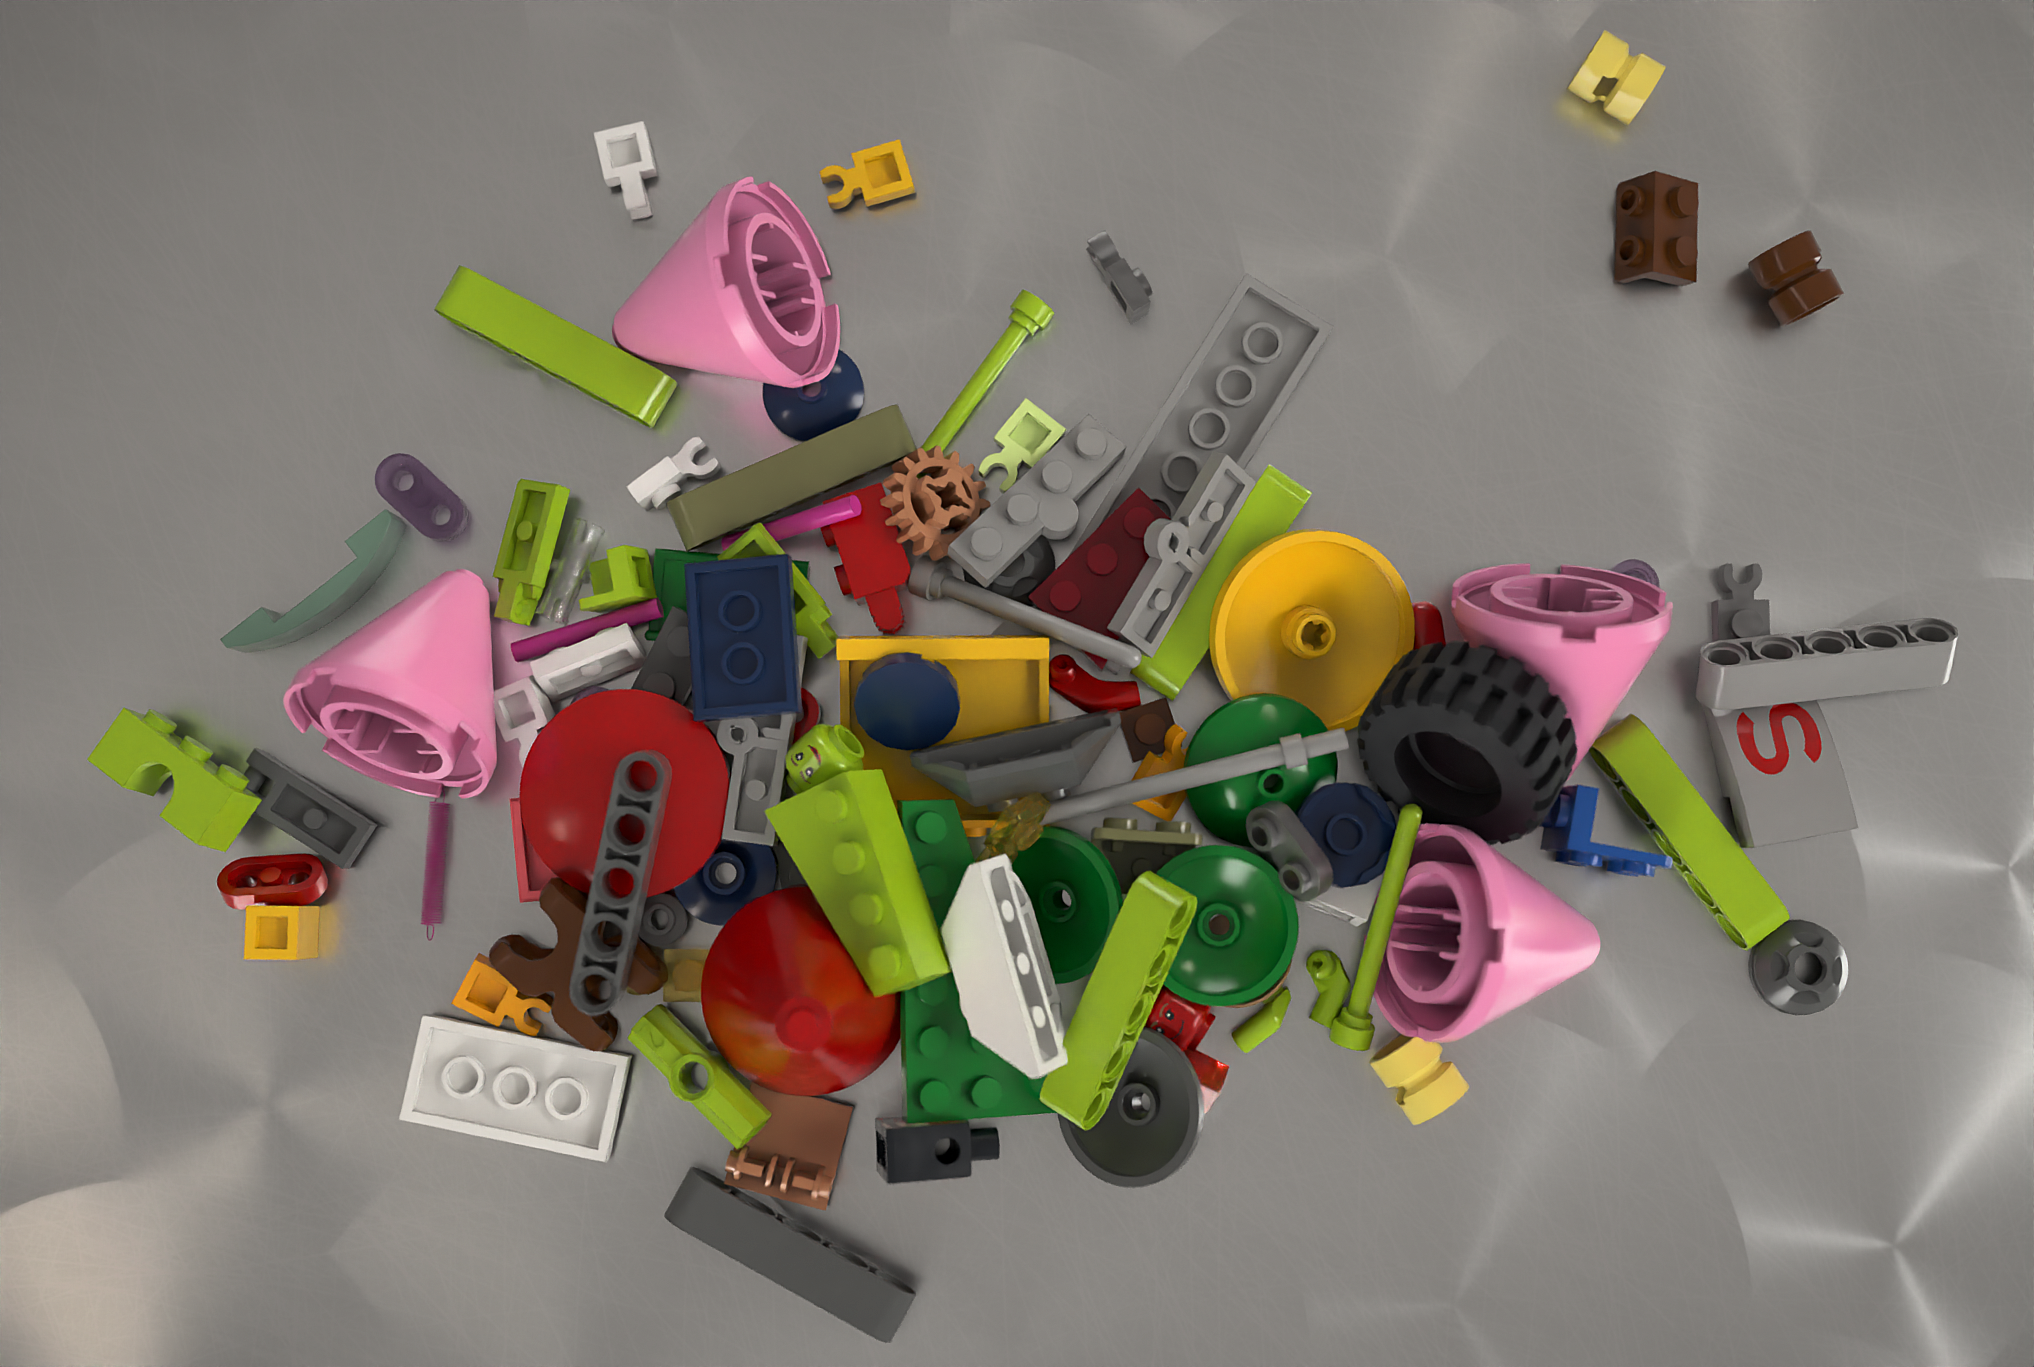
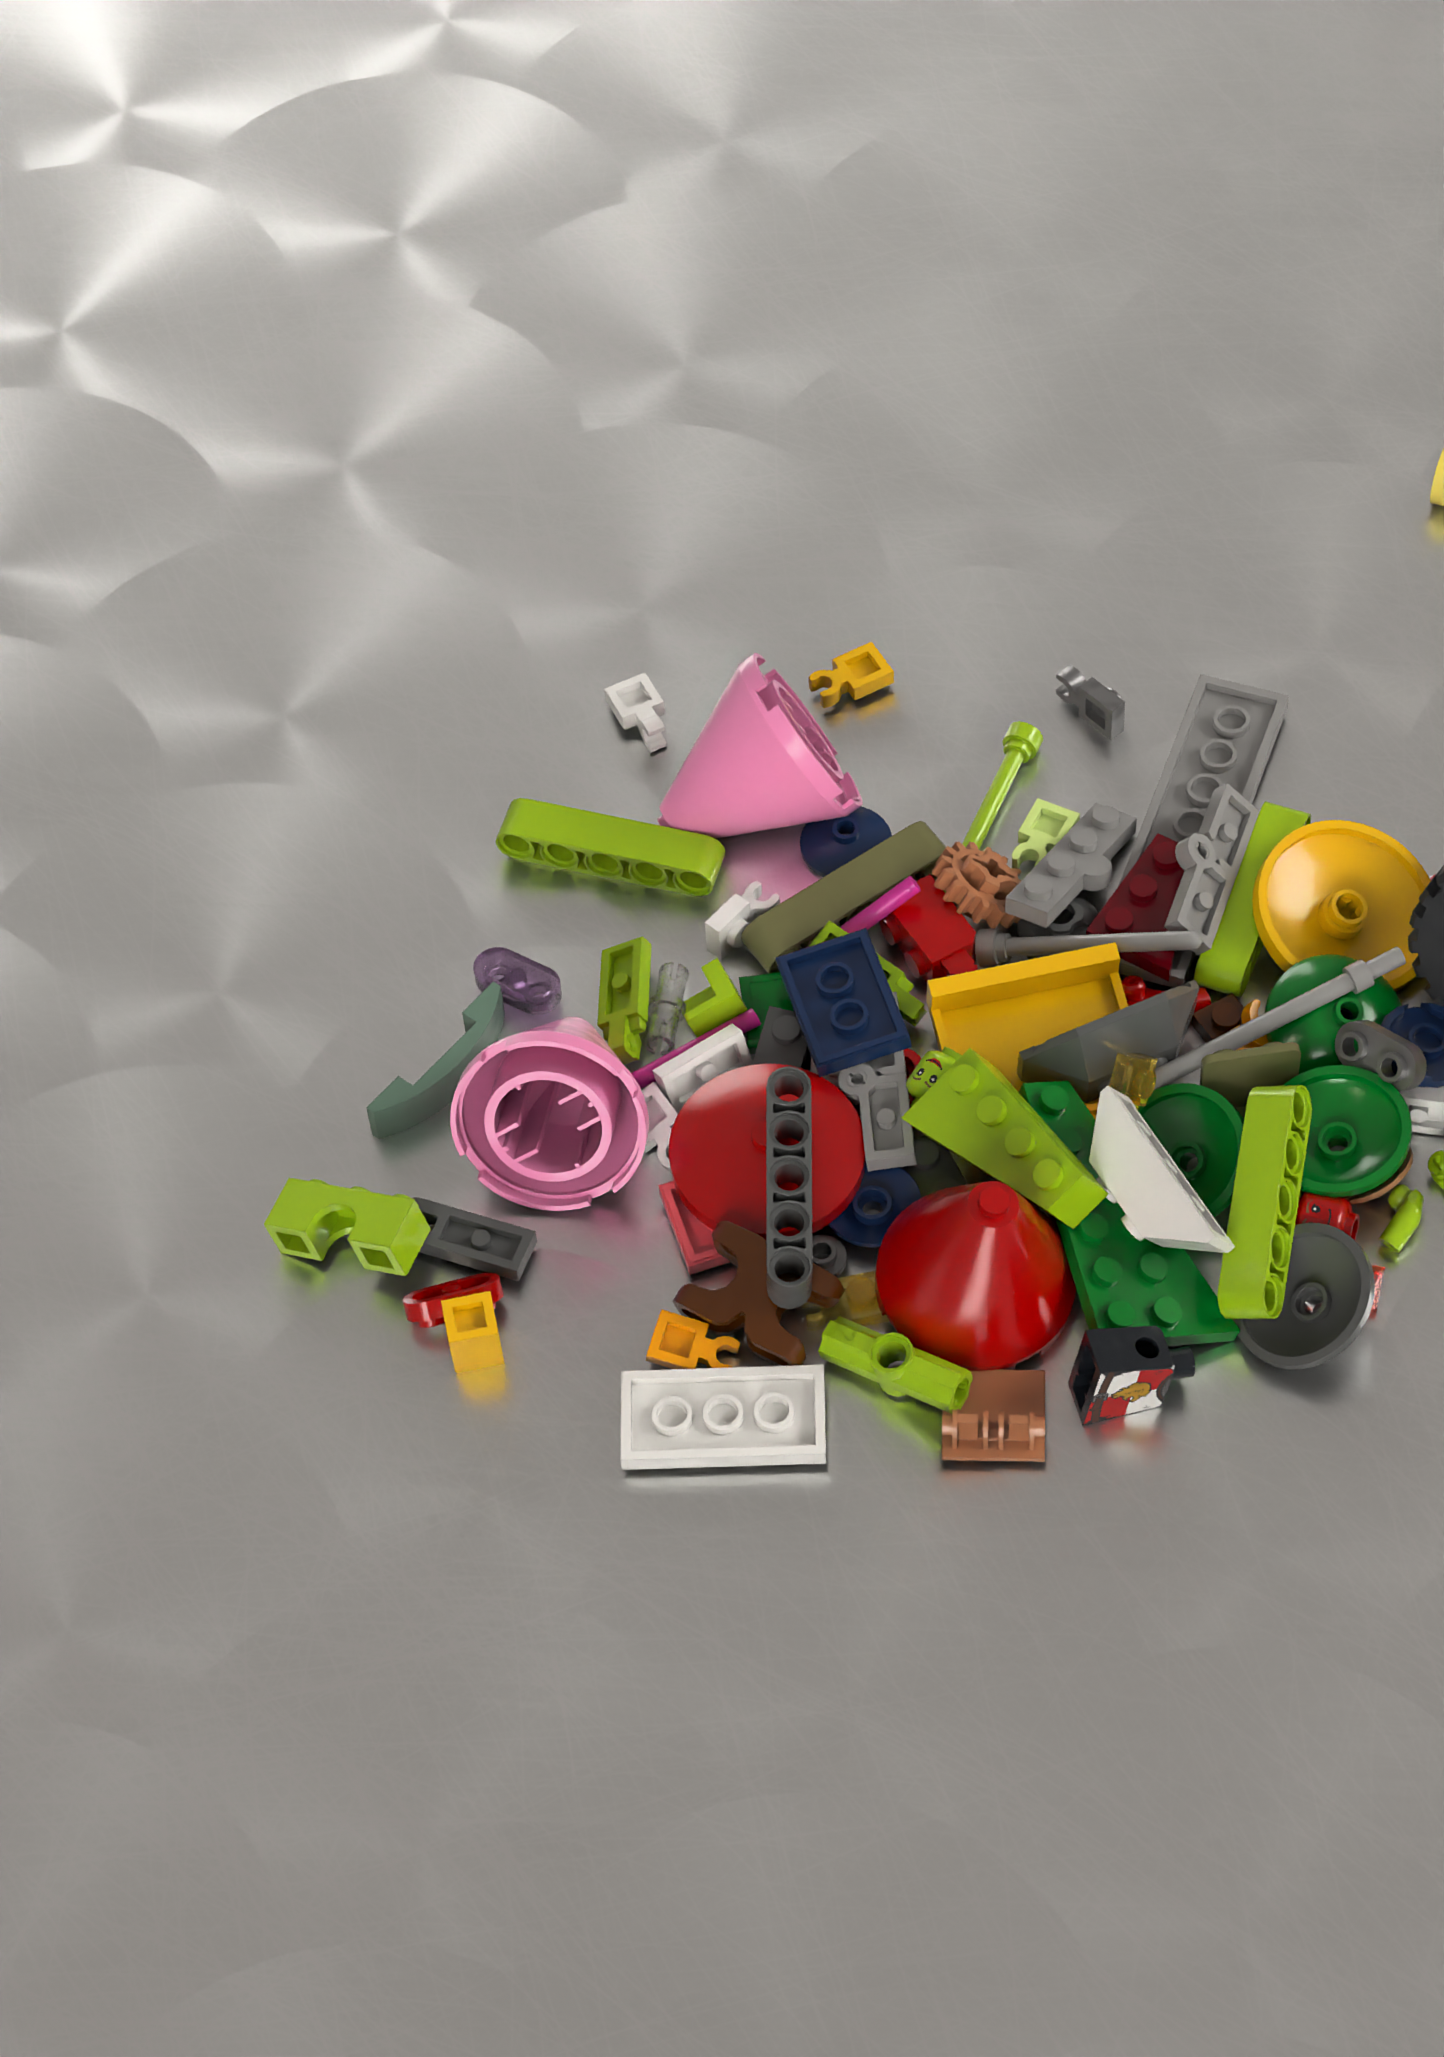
camera: 10 degrees left, 30 degrees down
dark pink piece [420,787,450,941] -> none
dark grey beam [664,1167,917,1343] -> none
dark blue tile [854,652,960,751] -> none

